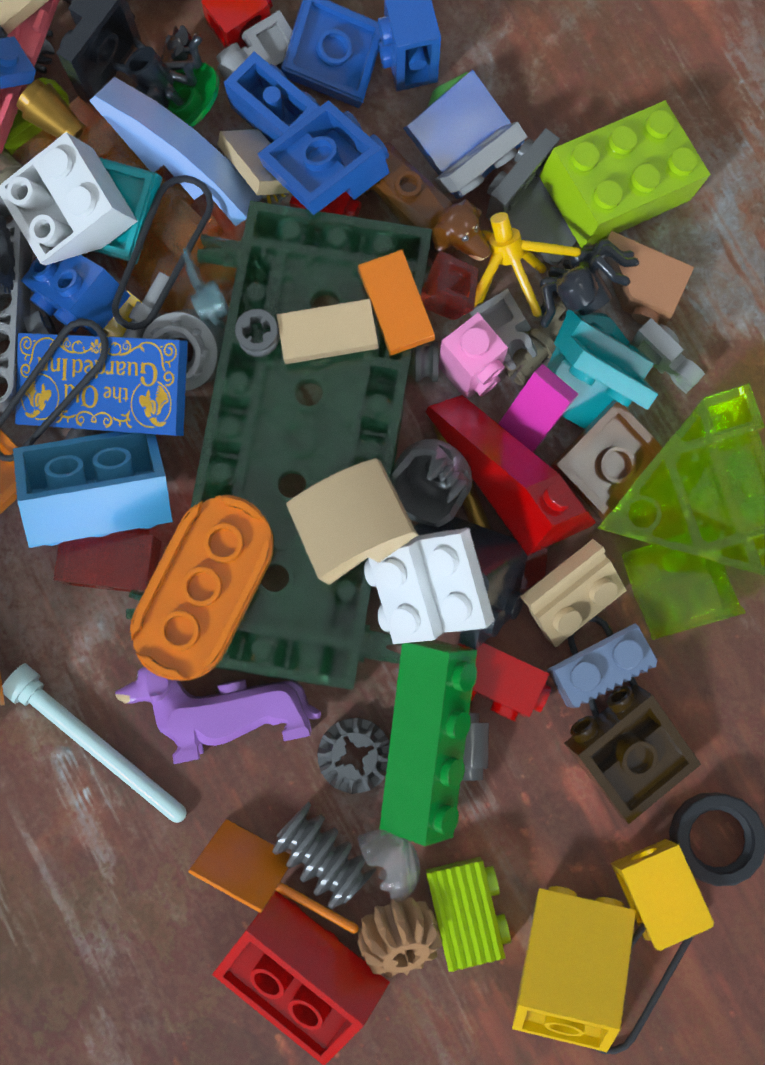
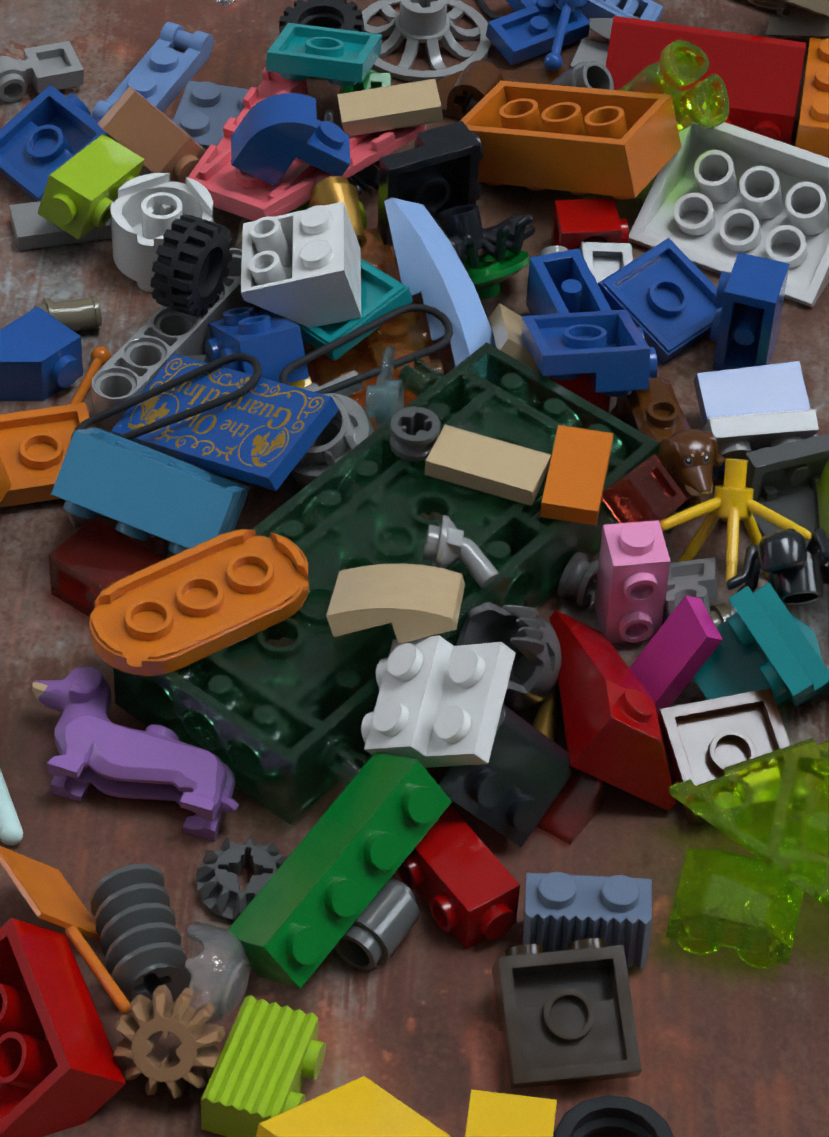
camera: 25 degrees right, 35 degrees down
tan plate [520,539,627,647] -> none
none -> light grey plate [423,515,499,588]

